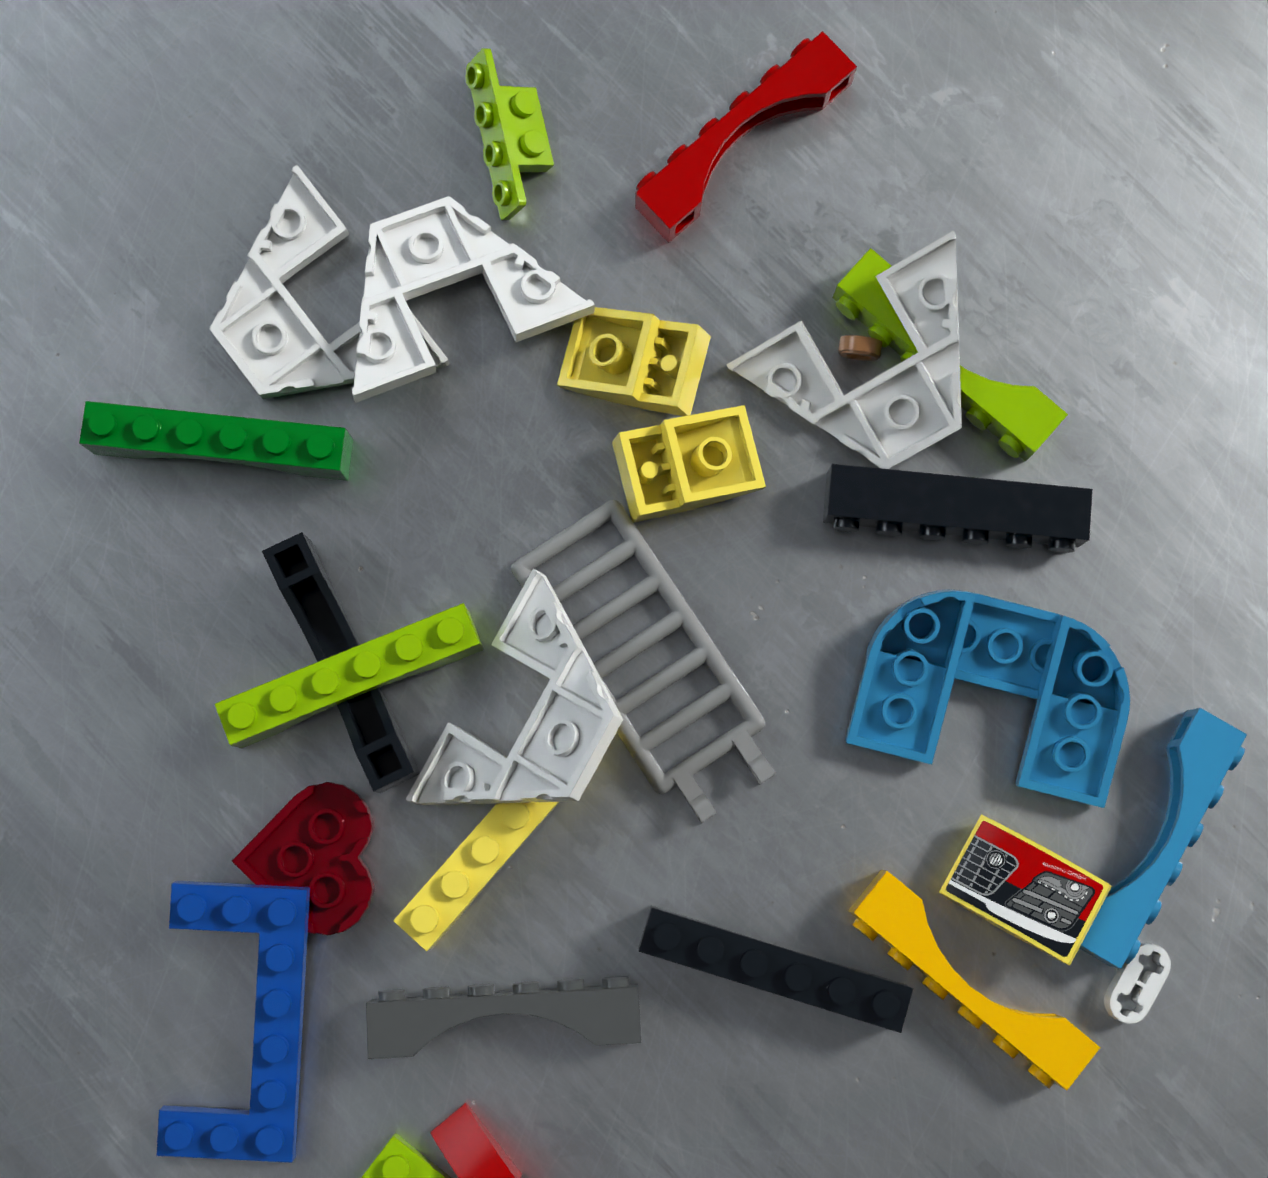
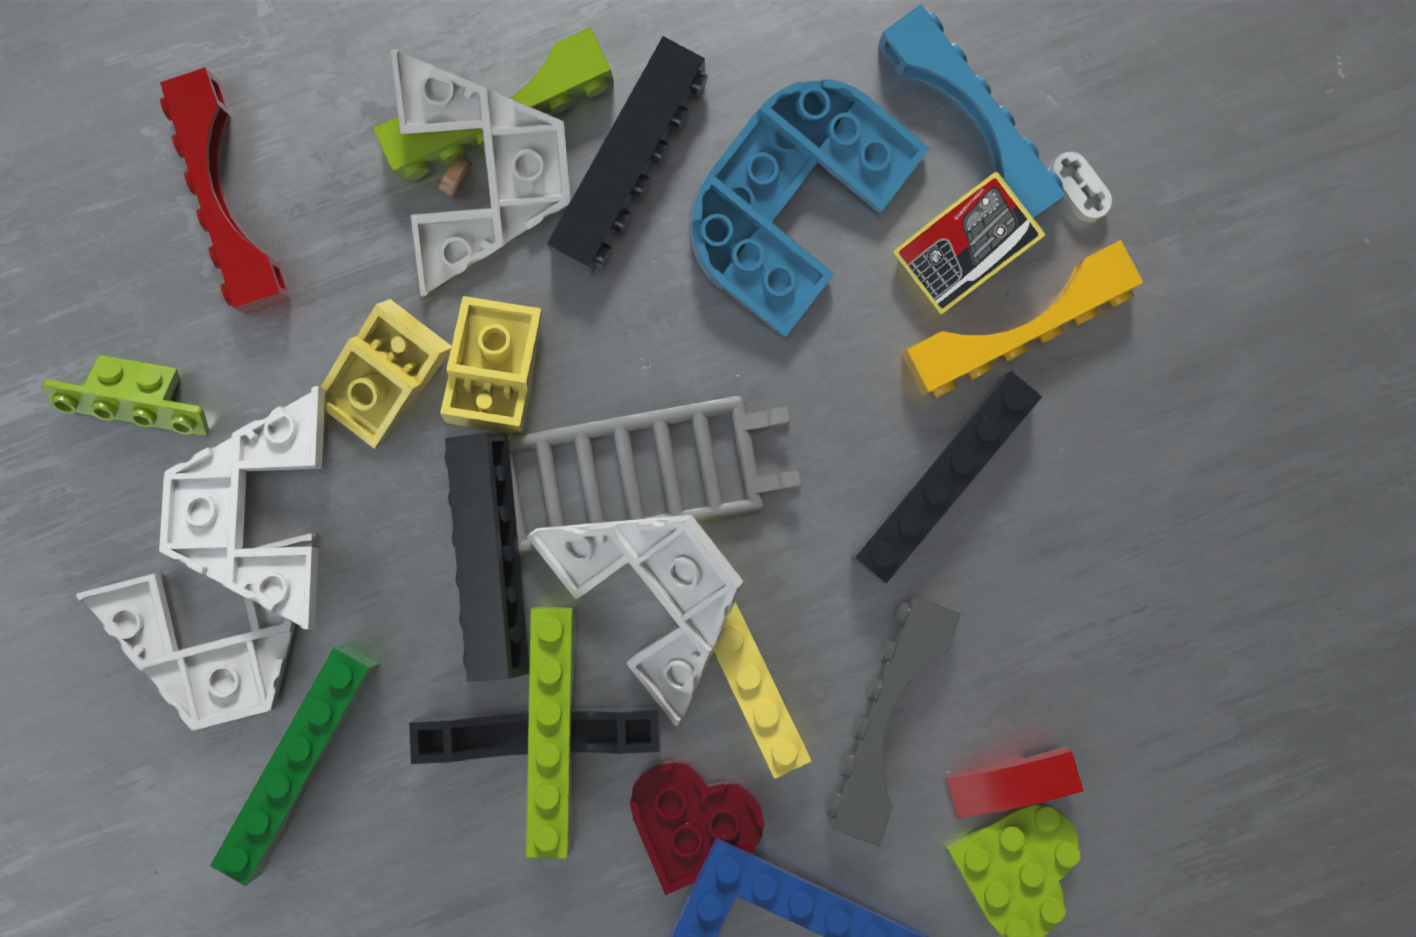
camera: 65 degrees left, 5 degrees up
none -> black brick [444,432,530,682]

